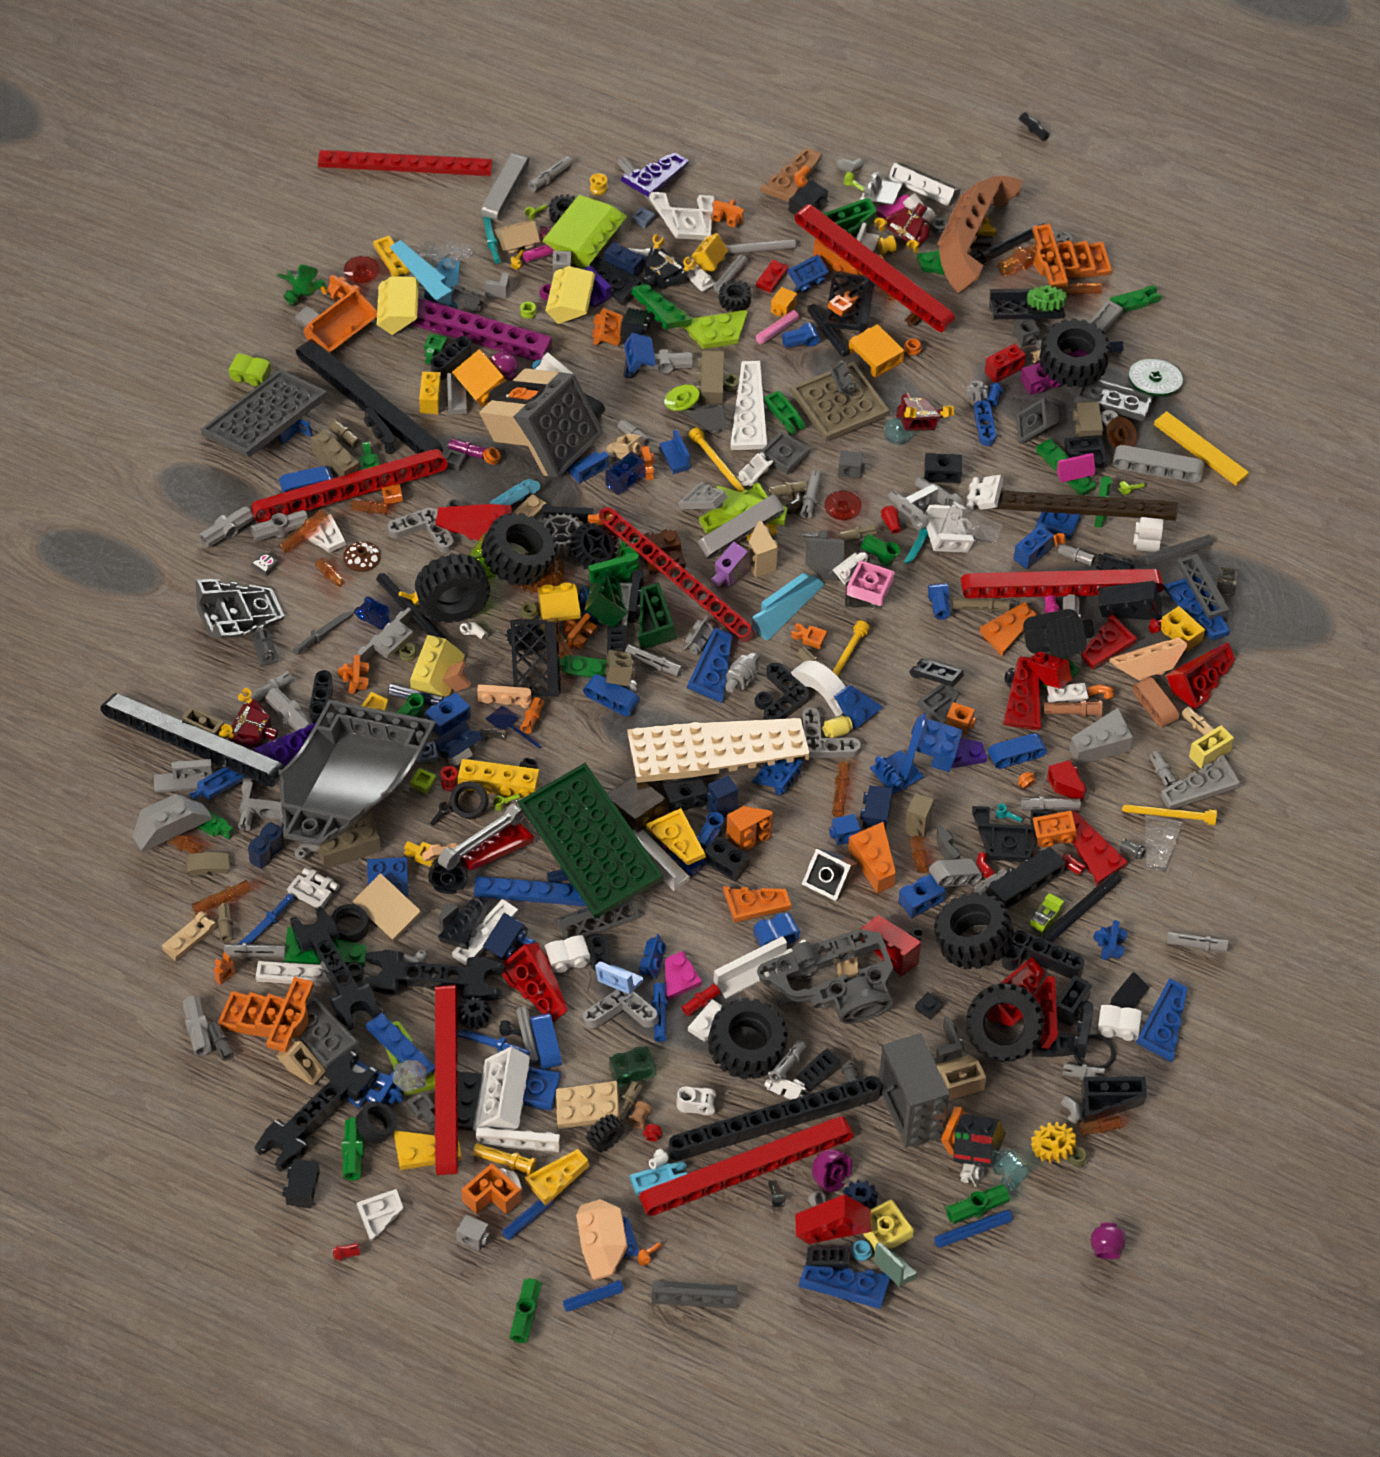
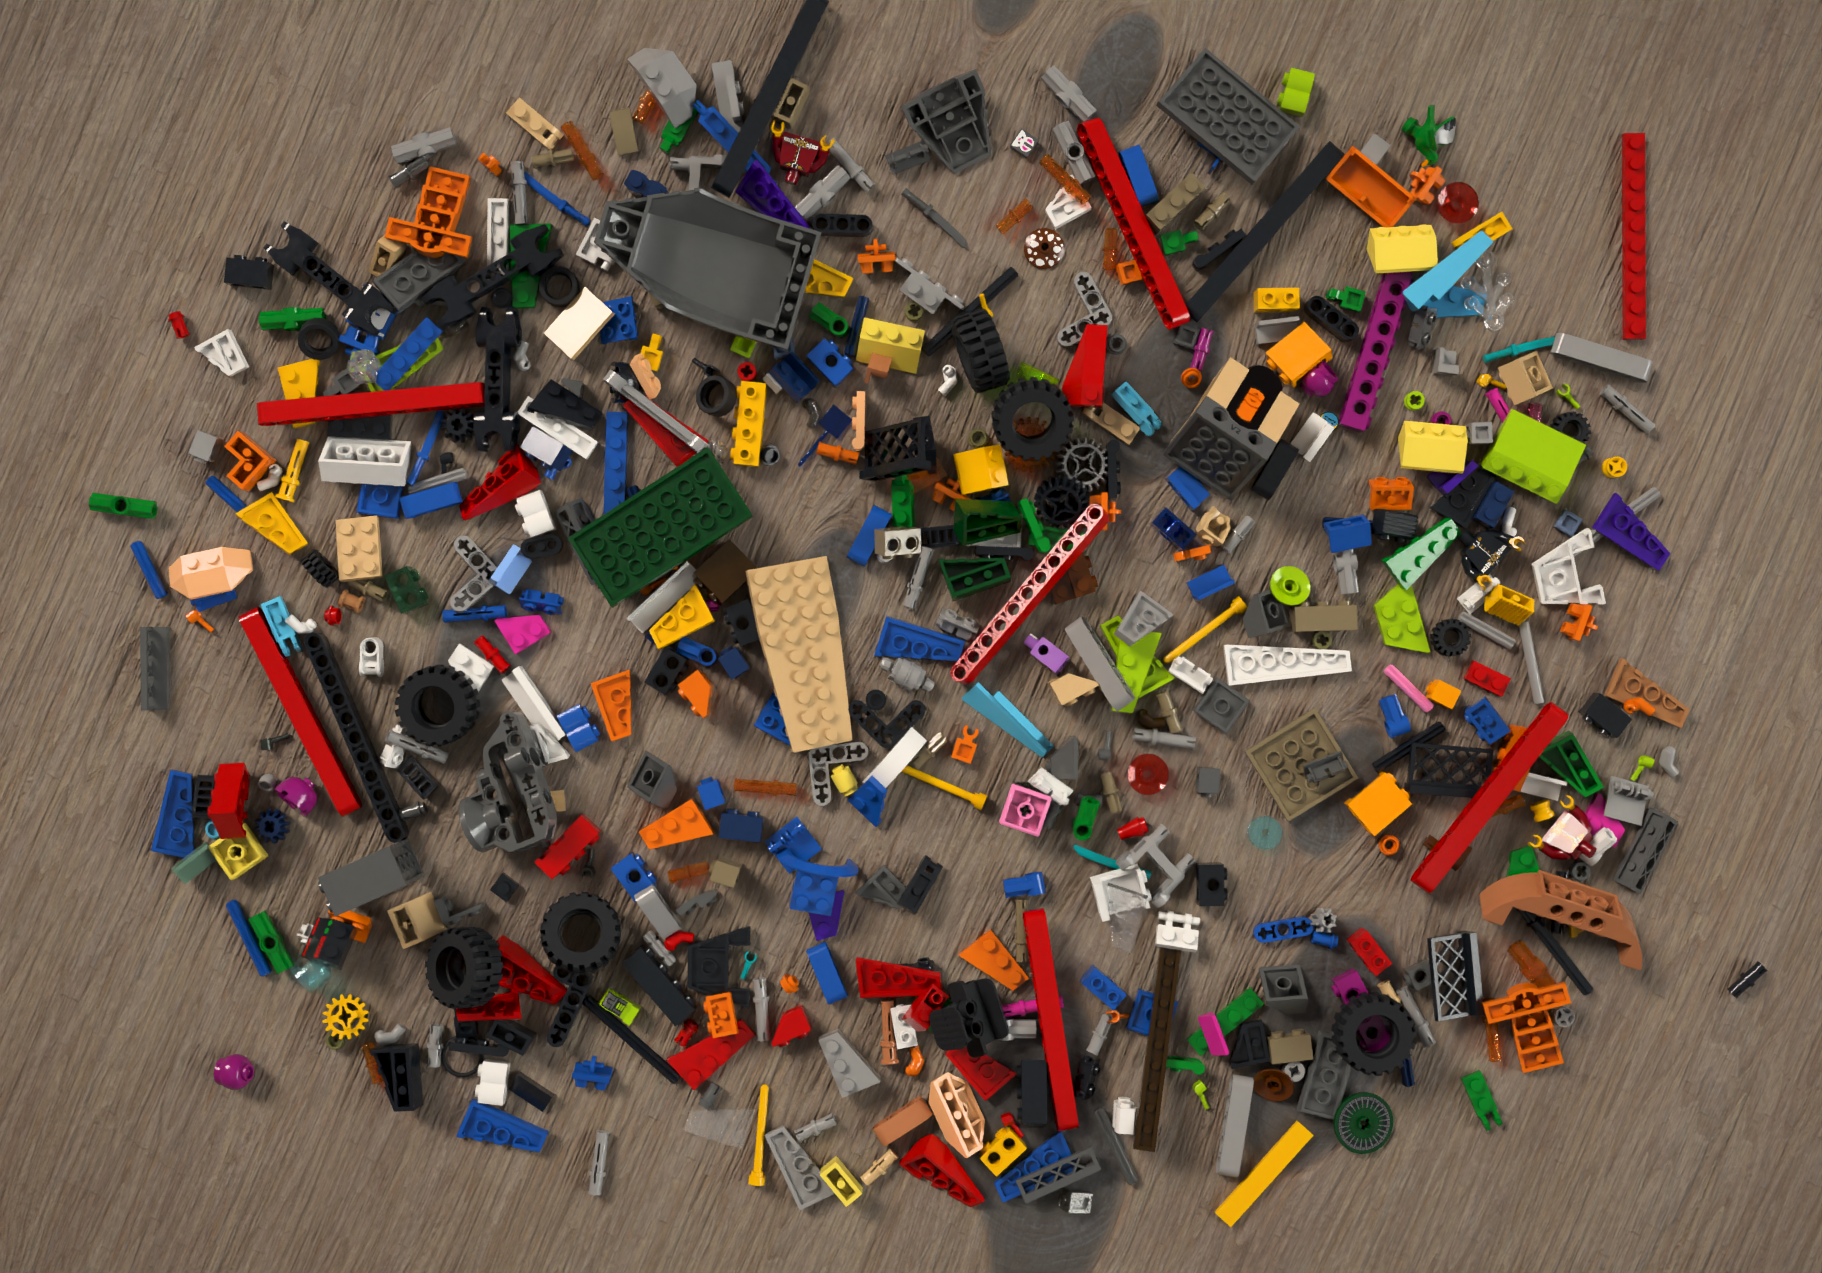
camera: 85 degrees right, 35 degrees up
clear blue piece [354,596,391,629] -> none
white plate [476,1127,560,1152] -> none
lime hand [493,794,520,811] -> none
green hinge [763,390,805,435] -> none
orange plate [827,291,857,317] -> none
dark red torso [896,393,954,431] -> none
orange brick [946,702,976,735] -> none
bright green gear [1027,285,1066,311] -> none
light grey plate [1089,300,1123,333] -> none

